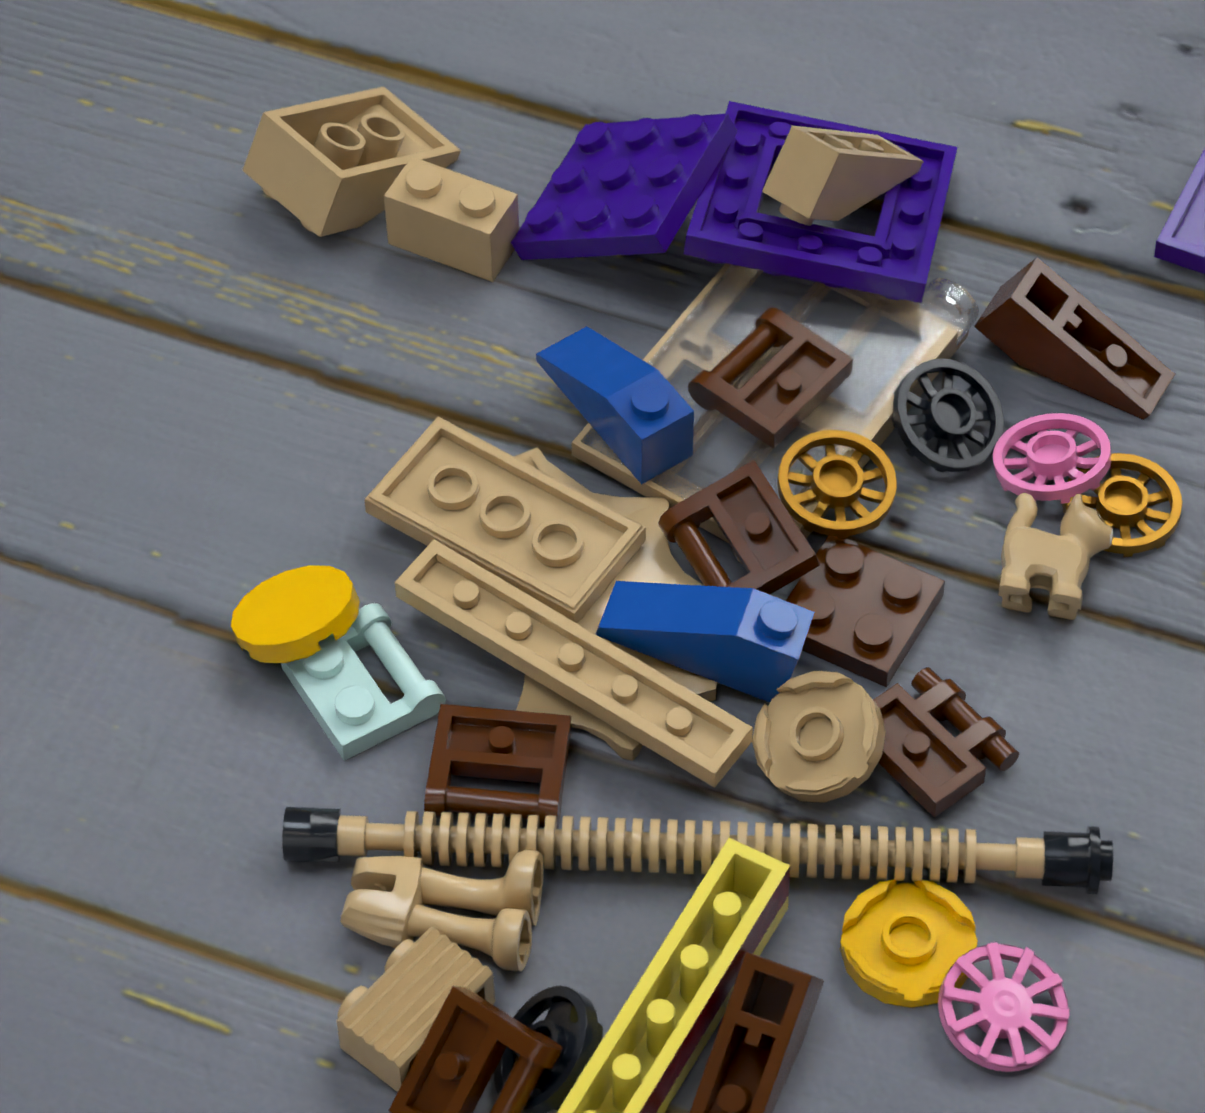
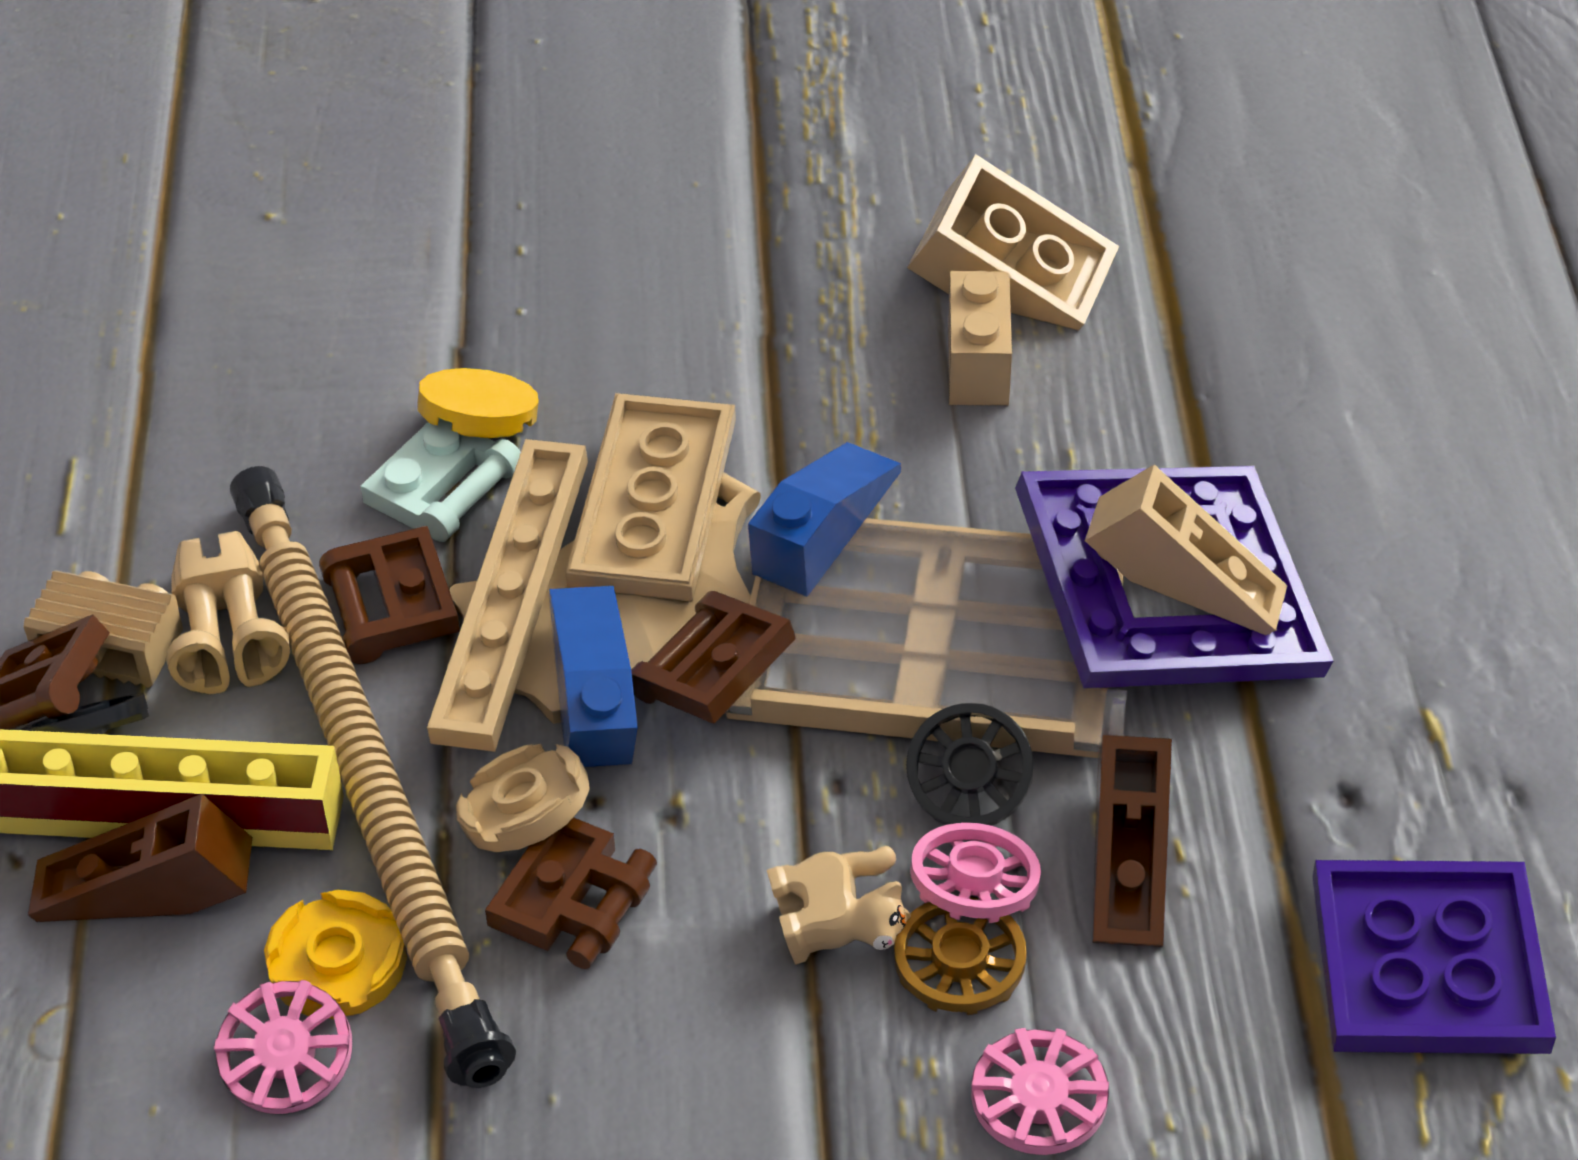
camera: 65 degrees right, 5 degrees down
dark purple plate [511,113,737,260] -> none
reddish brown plate [687,307,853,449] -> none
pearl gold wheel [777,430,897,540] -> none
reddish brown plate [786,535,945,687] -> none

